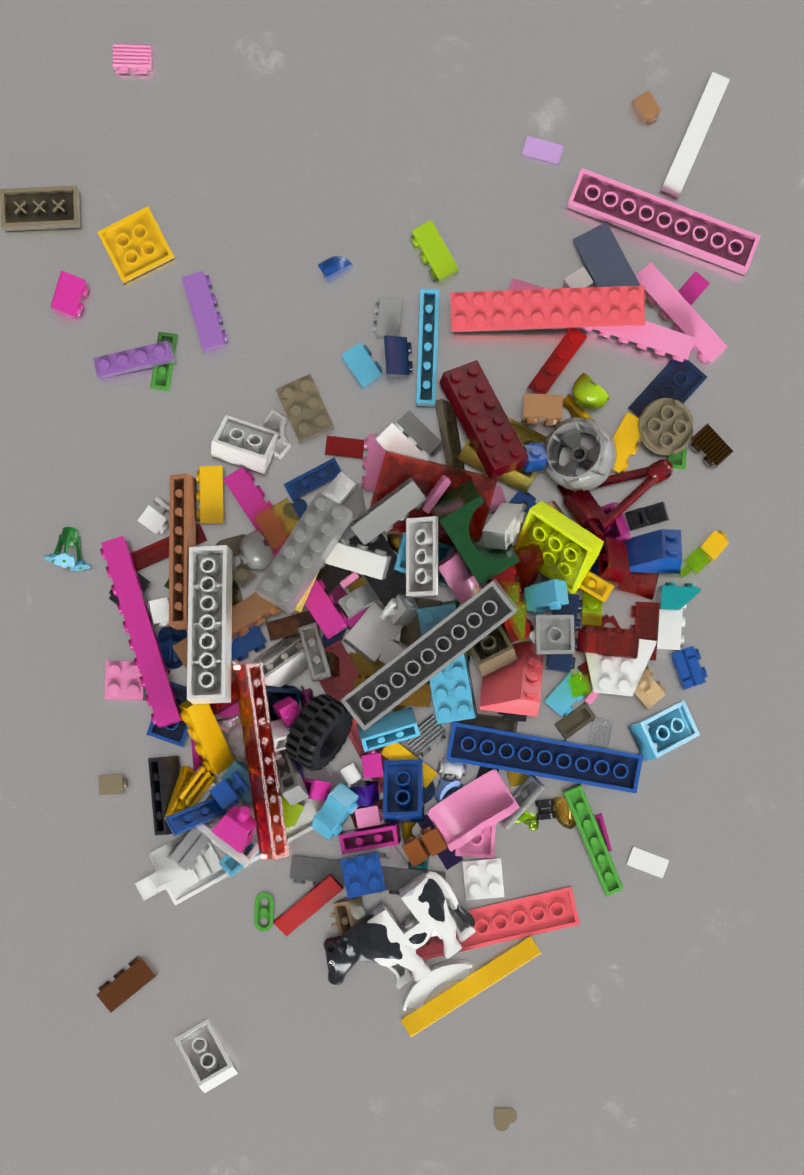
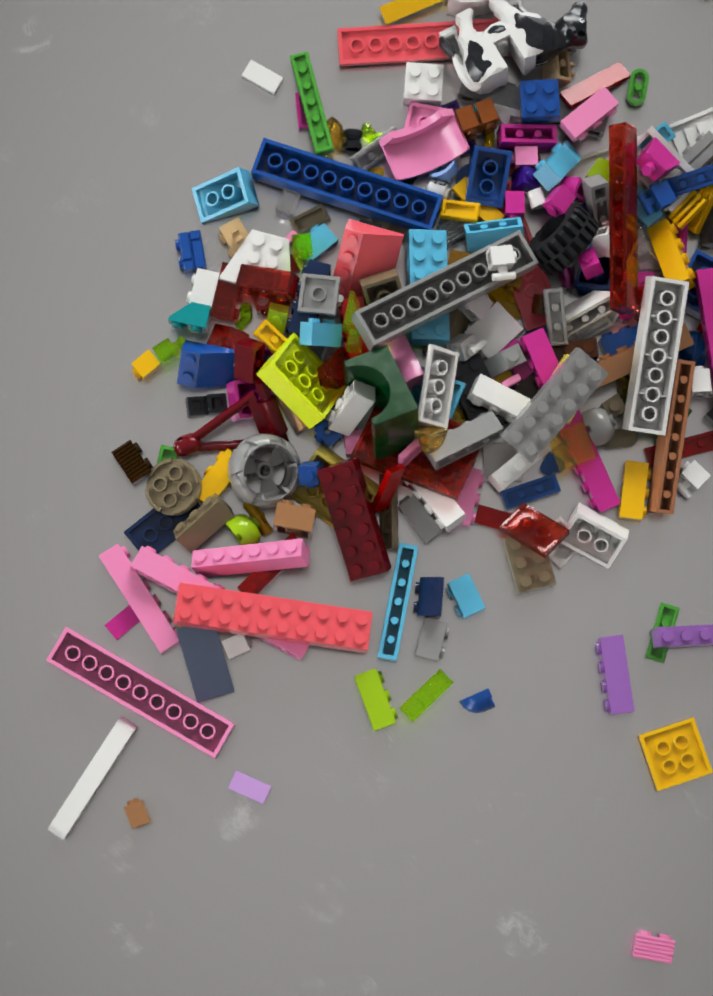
camera: 175 degrees left, 5 degrees down
none -> dark tan brick [174,493,234,553]
none -> bright pink brick [191,539,310,577]
none -> clear neon green arm [234,302,253,331]
none -> red tile [372,463,405,513]
none -> clear neon green slope [399,669,454,723]
none -> clear yellow brick [415,427,448,454]
none -> yellow tile [440,199,481,223]
none -> white brick [486,244,517,281]
none -> clear red tile [500,502,569,559]
none -> dark pink brick [542,184,576,217]
none -> bright pink brick [559,86,619,143]

